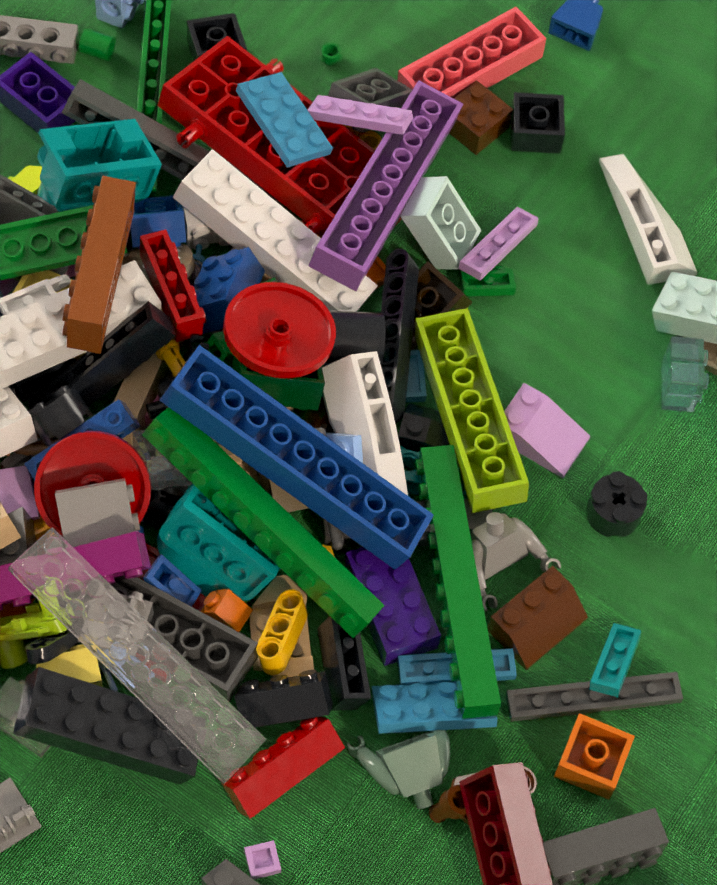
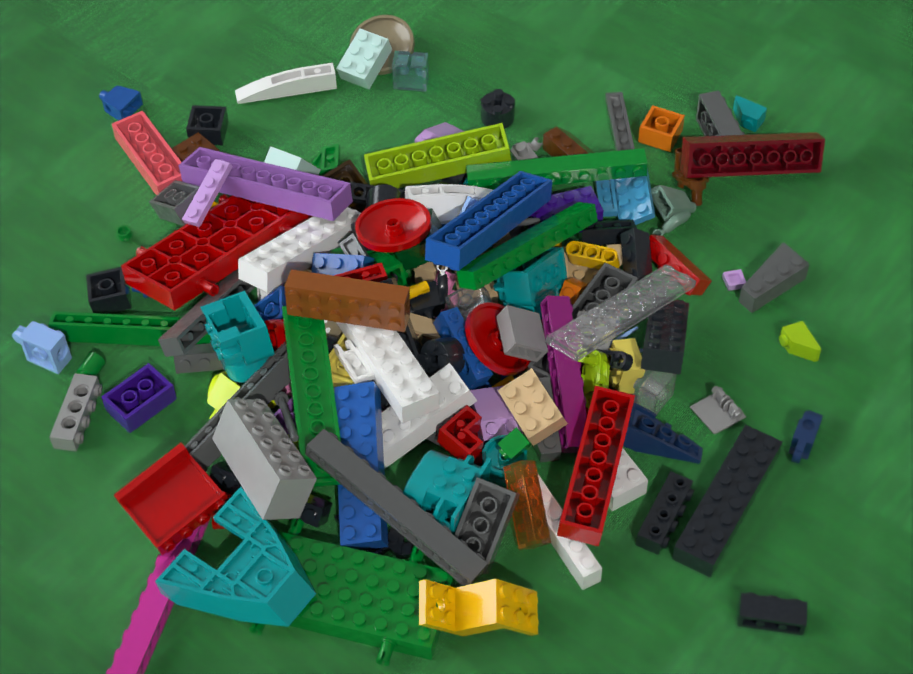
camera: 80 degrees left, 10 degrees down
dark azure plate [236,72,333,167] -> none
lavender plate [459,207,539,280] -> none
teal plate [589,623,641,697] -> none

